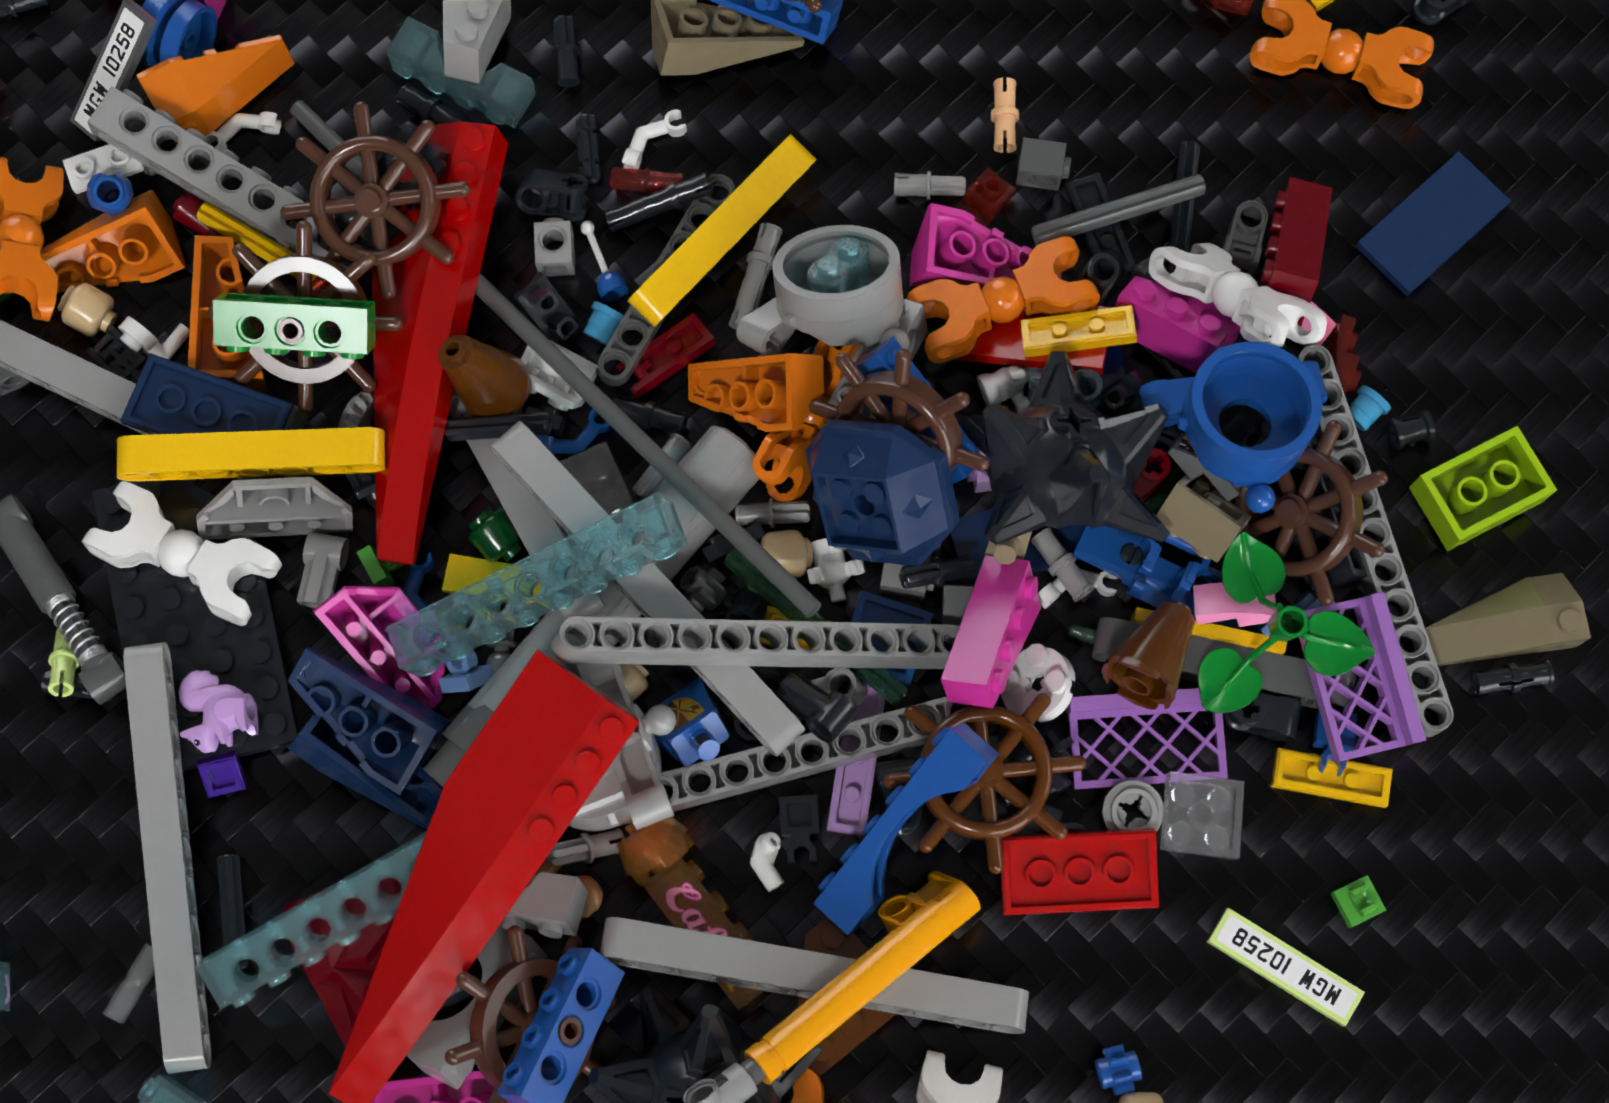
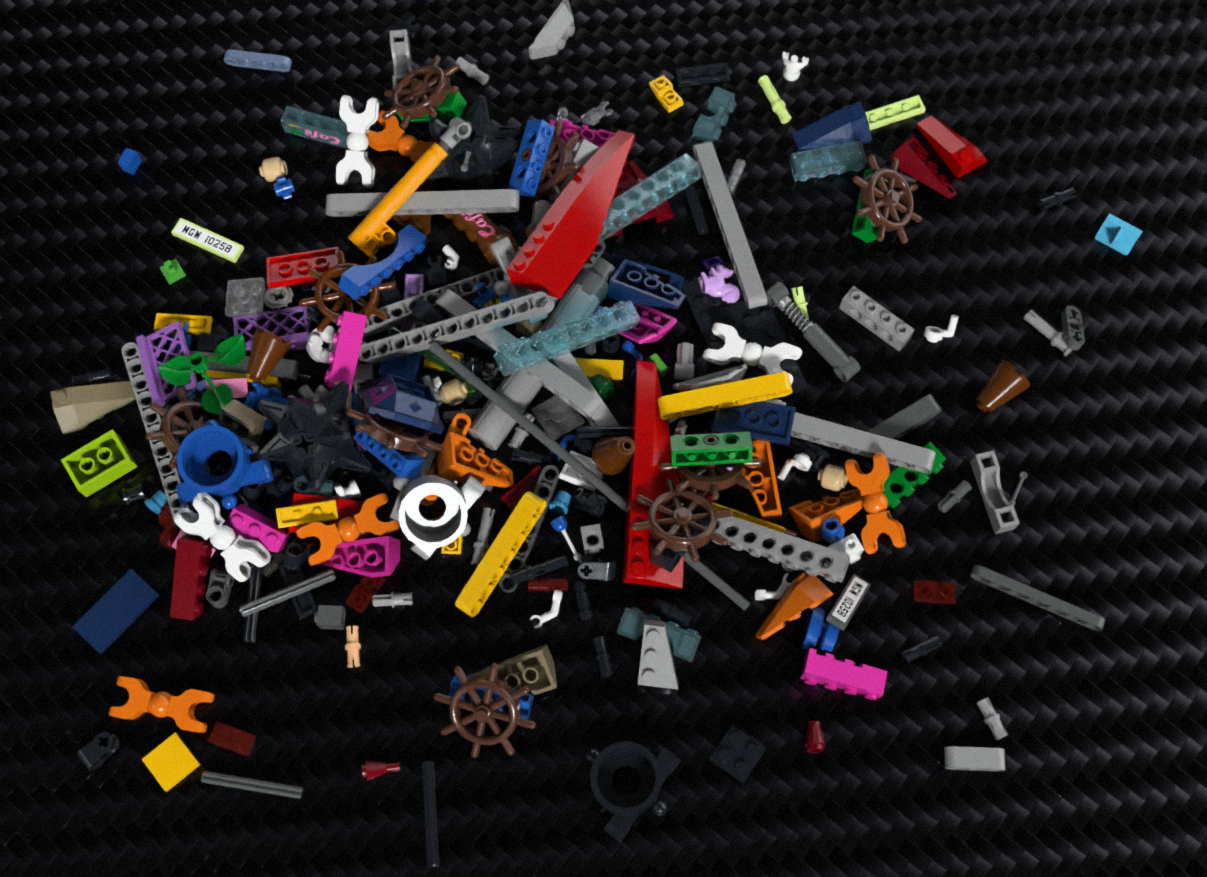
camera: 175 degrees right, 5 degrees down
clear light blue brick [807,237,870,293] -> none

